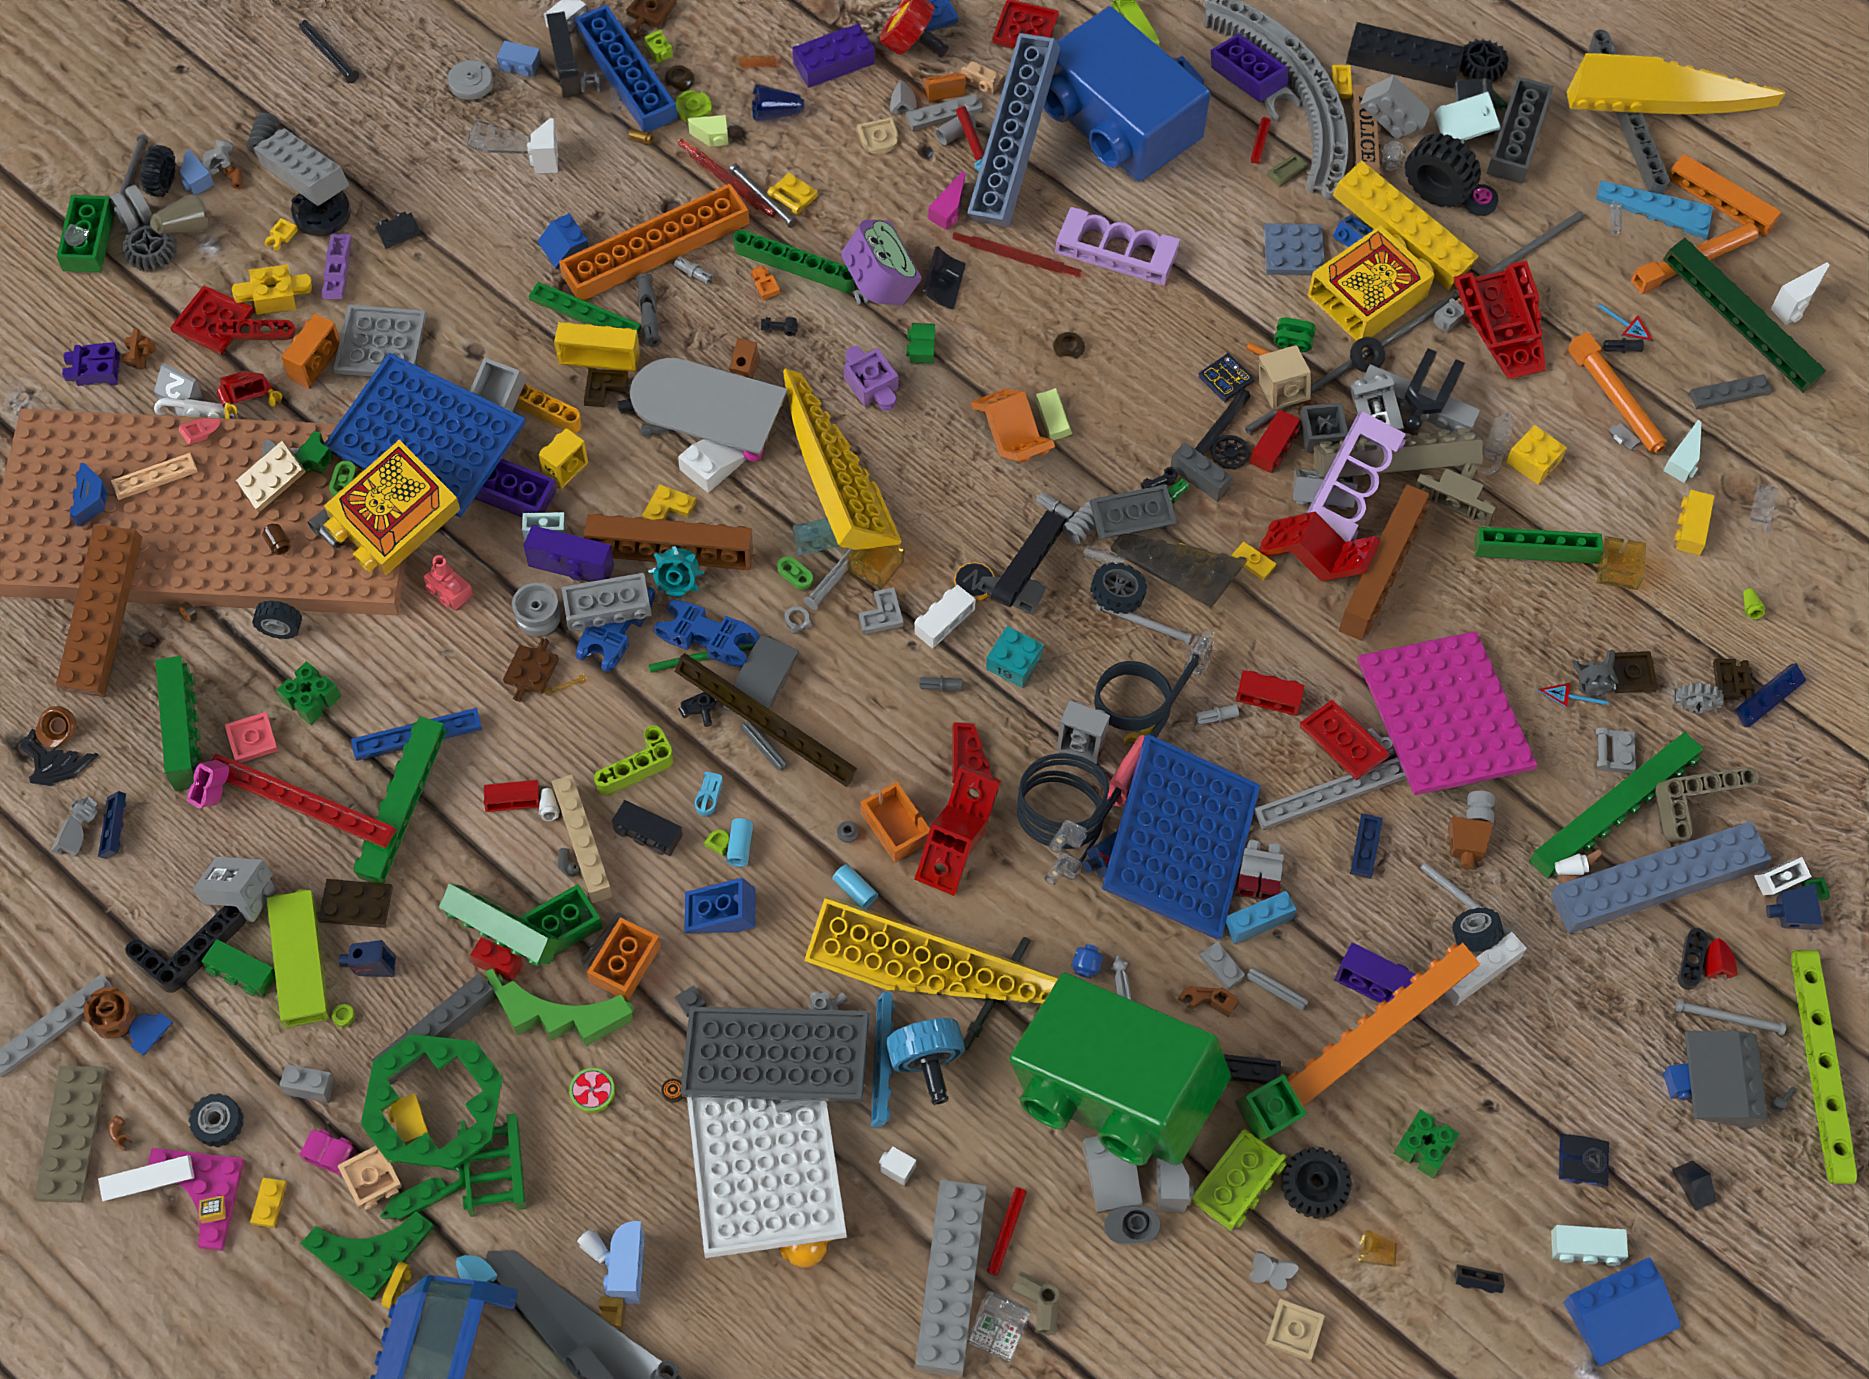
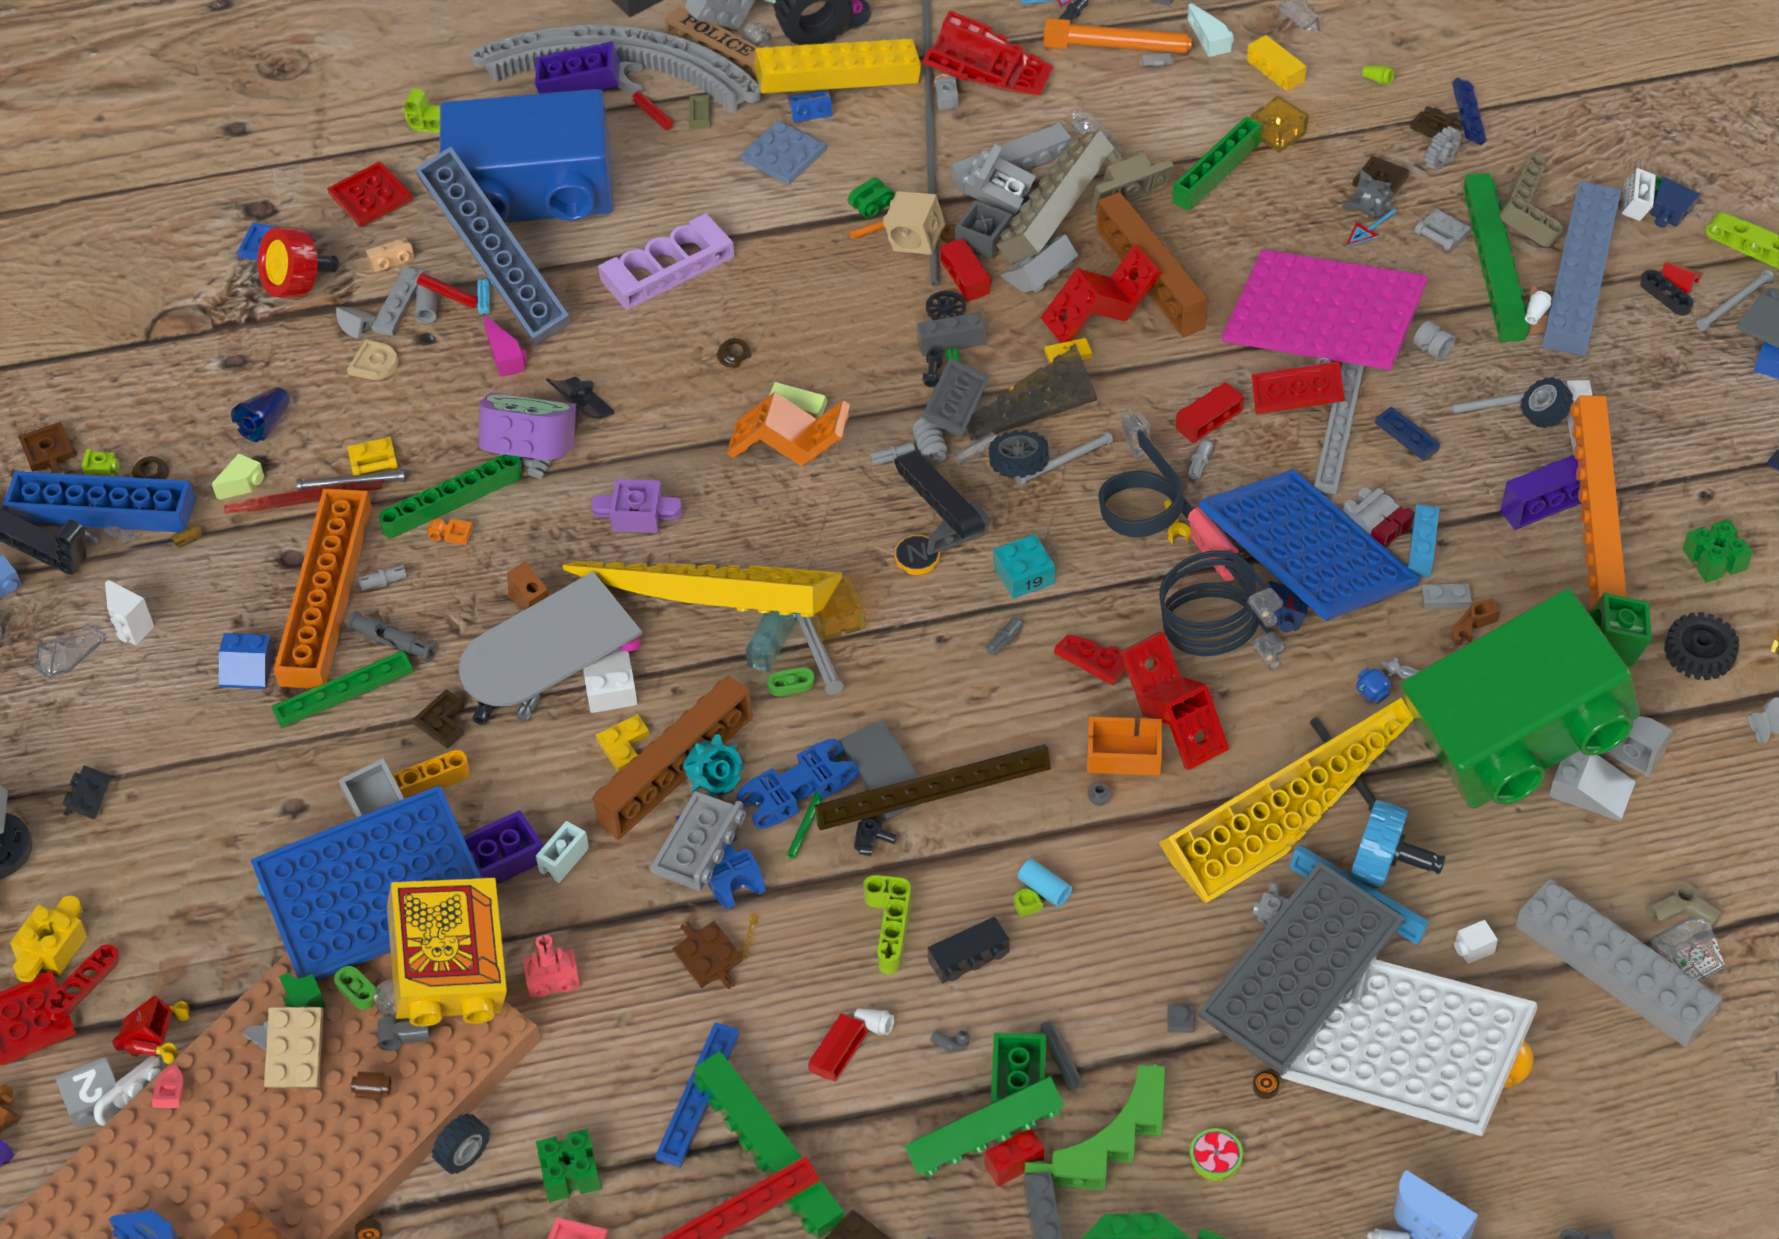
camera: 50 degrees left, 10 degrees down
light nougat tile [111,453,198,500] -> none
orange brick [281,313,340,389] -> none
medium lavender slope [322,234,351,299] -> none
light grey plate [333,305,427,377] -> none
light grey wheel [512,582,561,637] -> none
dark purple brick [523,525,614,582] -> none
yellow brick [539,428,588,489] -> none
tan brick [552,775,612,904] -> none
yellow piece [554,322,640,372] -> none
orange brick [587,917,661,1000] -> none
lime tile [675,90,712,123] -> none
blue slope [684,878,755,933] -> none
medium azure piece [694,772,723,817] -> none
clear orange axle [740,55,776,67] -> none
dark grey axle [742,721,787,771] -> none
black bar [761,317,798,336] -> none
light grey piece [784,606,812,634] -> none
dark purple brick [792,23,875,88] -> none
medium azure pin [832,864,878,909] -> none
light grey plate [858,587,904,635] -> none
green brick [906,323,935,364] -> none
white brick [915,584,976,649] -> none
orange slope [923,72,966,102] -> none
clear red axle [952,232,1082,277] -> none
red axle [987,1187,1027,1276] -> none
light grey brick [1057,701,1110,764] -> none
dark grey piece [1104,1206,1160,1244] -> none
lime bracket [1191,1129,1287,1231] -> none
black axle [1194,389,1251,455] -> none
tile [1198,353,1254,402] -> none
light grey axle [1247,968,1309,1010] -> none
lavender fence [1307,411,1406,542] -> none
brick [1308,225,1435,341] -> none
yellow plate [1331,65,1352,99] -> none
black tyre [1350,337,1385,372] -> none
black piece [1404,348,1465,431] -> none
dark orange torso [1448,816,1493,869] -> none
yellow brick [1506,425,1567,485] -> none

